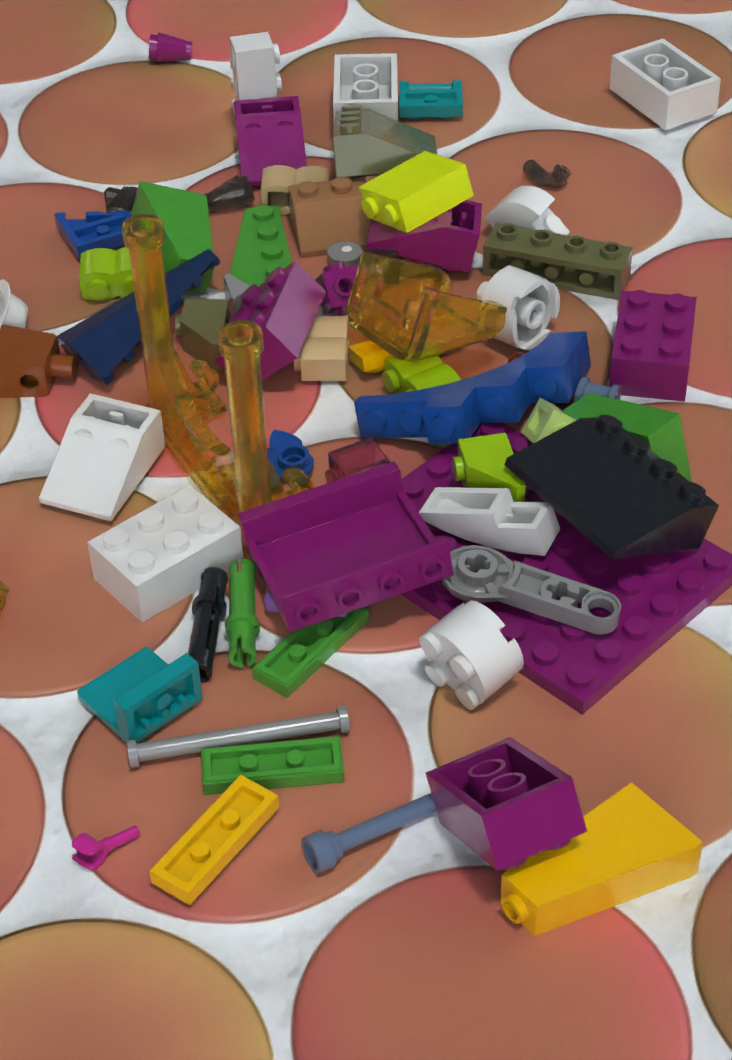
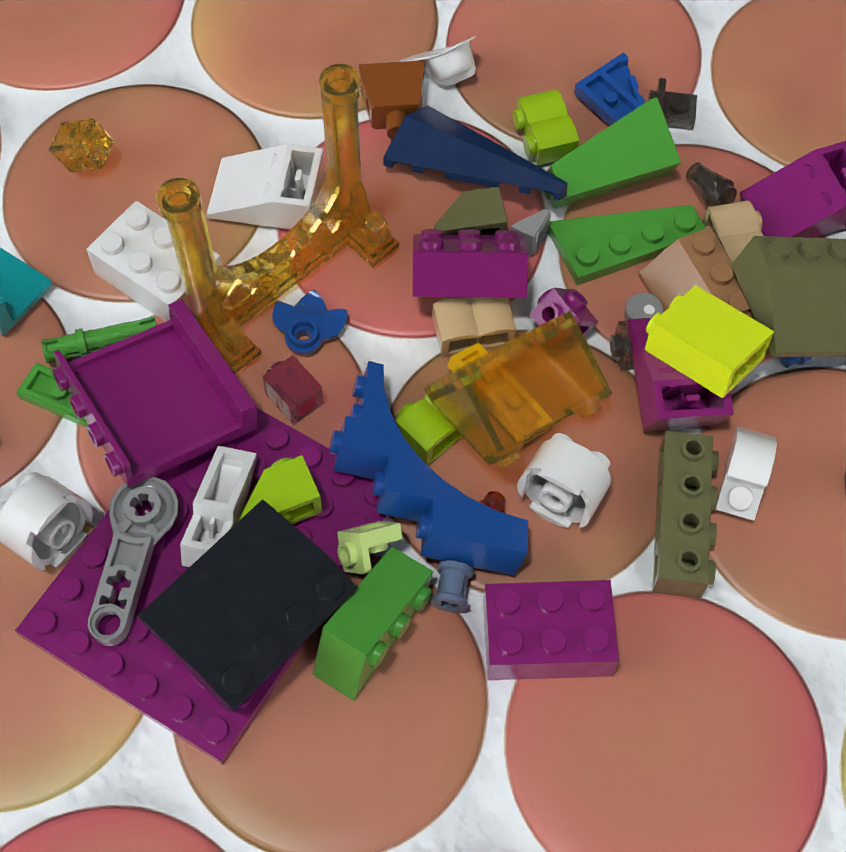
camera: 75 degrees right, 20 degrees up
black pin [188,567,228,683] -> none

